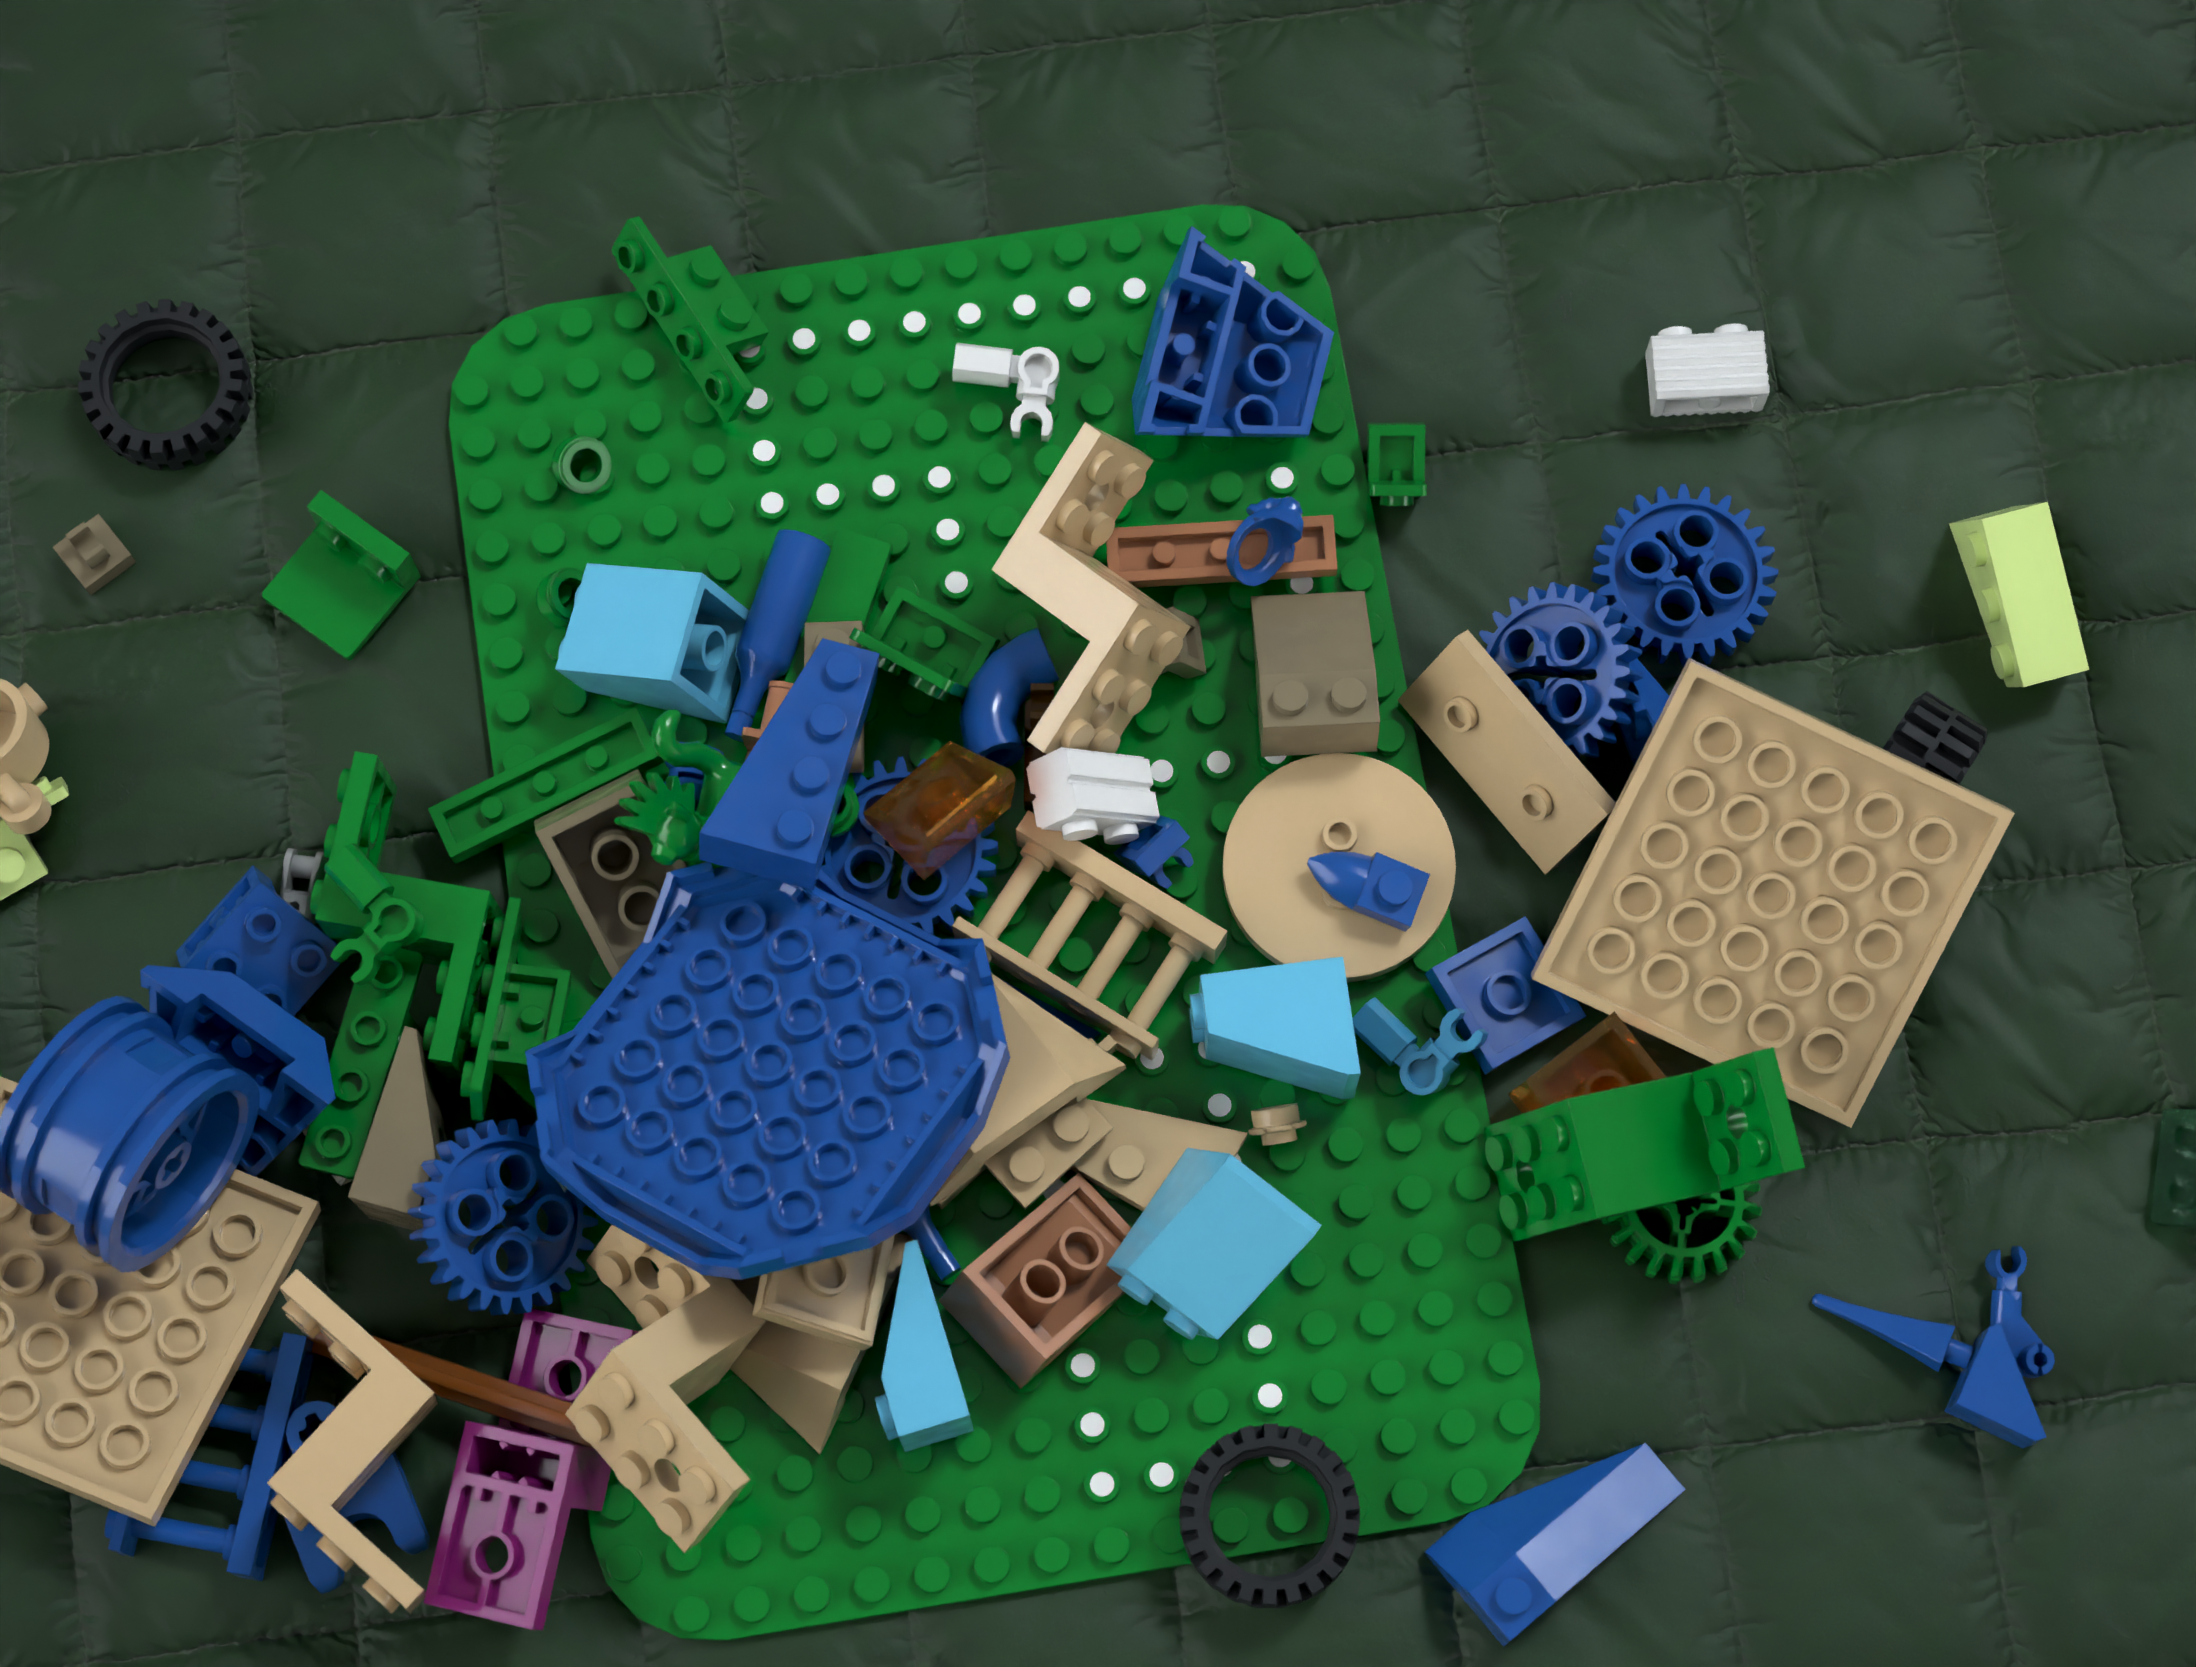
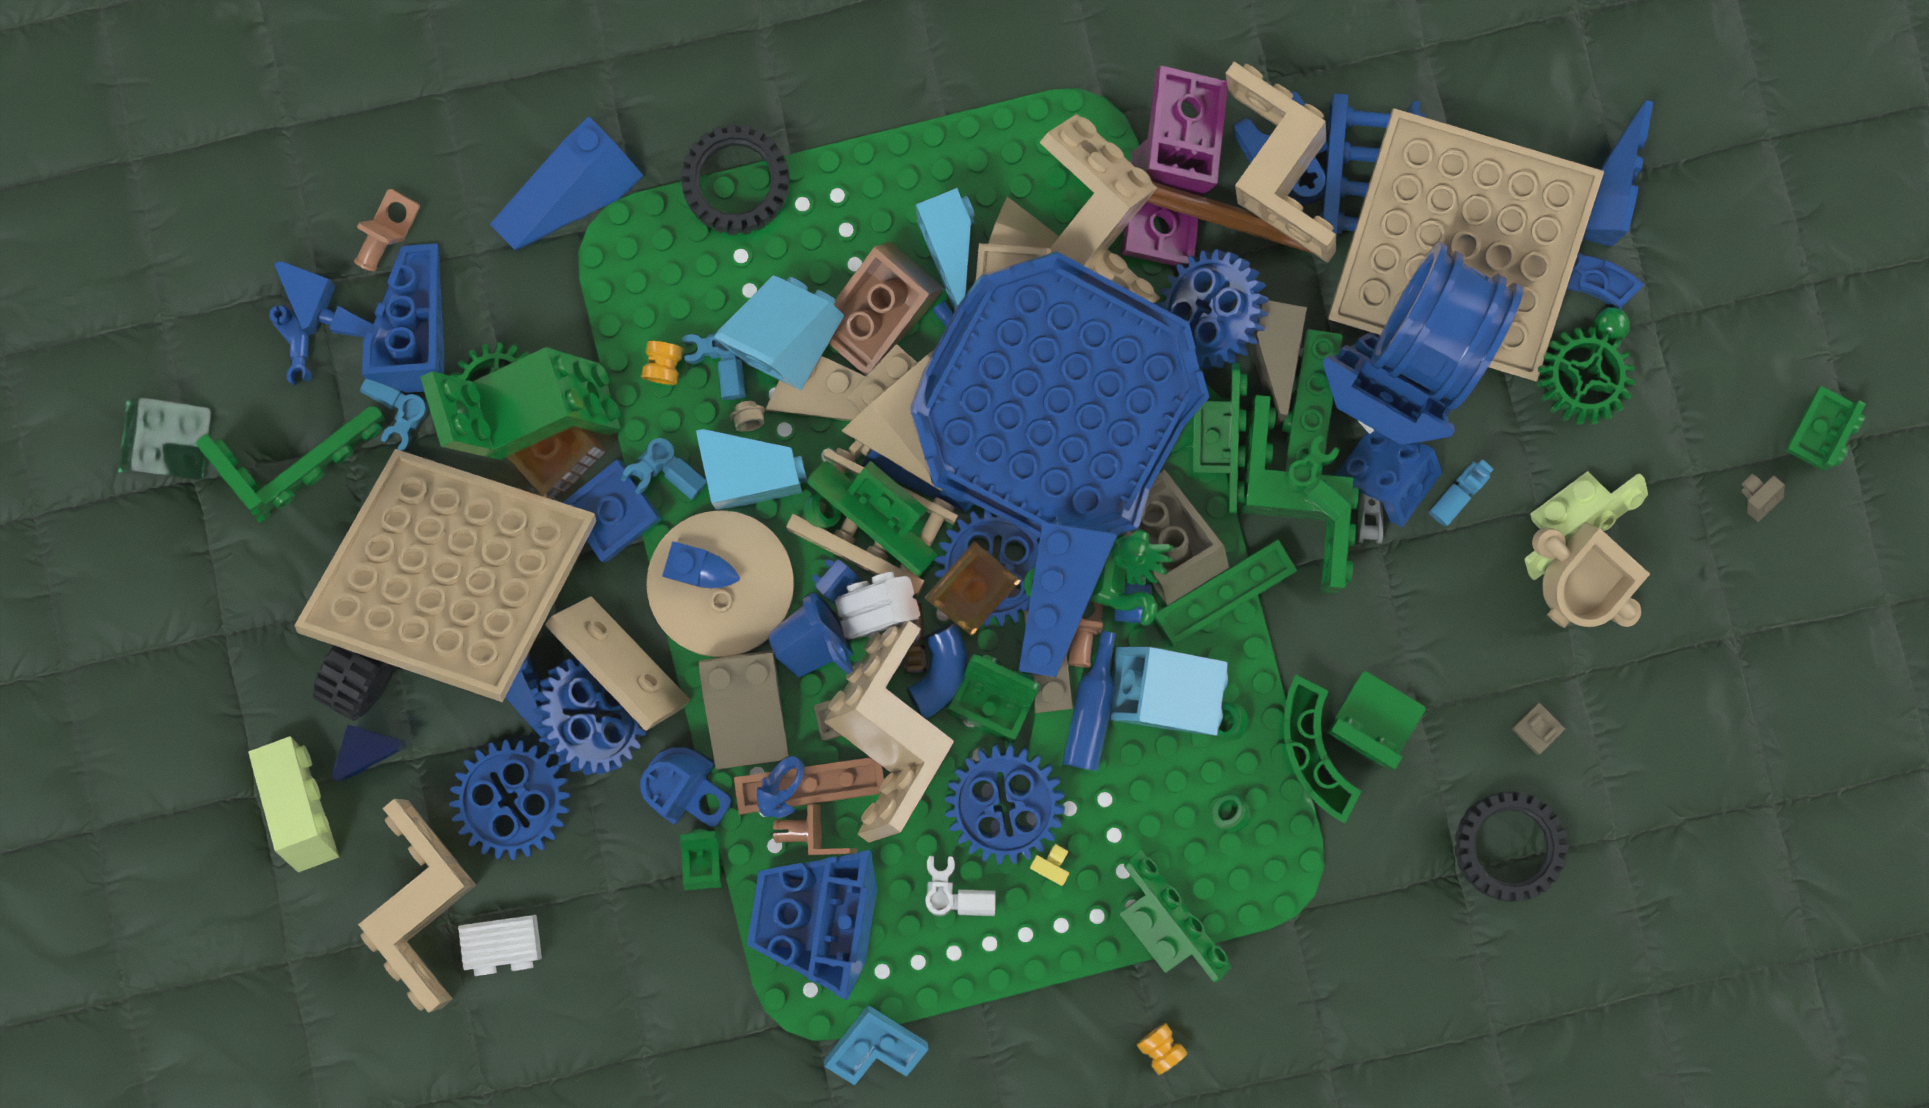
camera: 170 degrees right, 10 degrees up
none -> green bracket [195,406,386,524]
none -> clear blue slope [332,725,408,782]
none -> nougat bracket [354,189,420,272]
none -> tan bracket [358,799,476,1013]
none -> dark azure bar [360,379,430,452]
none -> blue wedge [362,243,445,393]
none -> blue container [640,747,732,827]
none -> light orange wheel [641,341,683,385]
none -> dark azure bar [682,333,746,400]
none -> blue container [768,592,854,678]
none -> nougat bracket [773,804,857,855]
none -> green piece [803,492,841,529]
none -> green bracket [806,461,937,576]
none -> dark azure plate [824,1005,929,1085]
none -> blue gear [945,743,1065,864]
none -> light yellow tile [1029,844,1069,886]
none -> light orange wheel [1136,1023,1188,1075]
none -> green brick [1284,674,1362,824]
none -> dark azure bar [1428,459,1494,527]

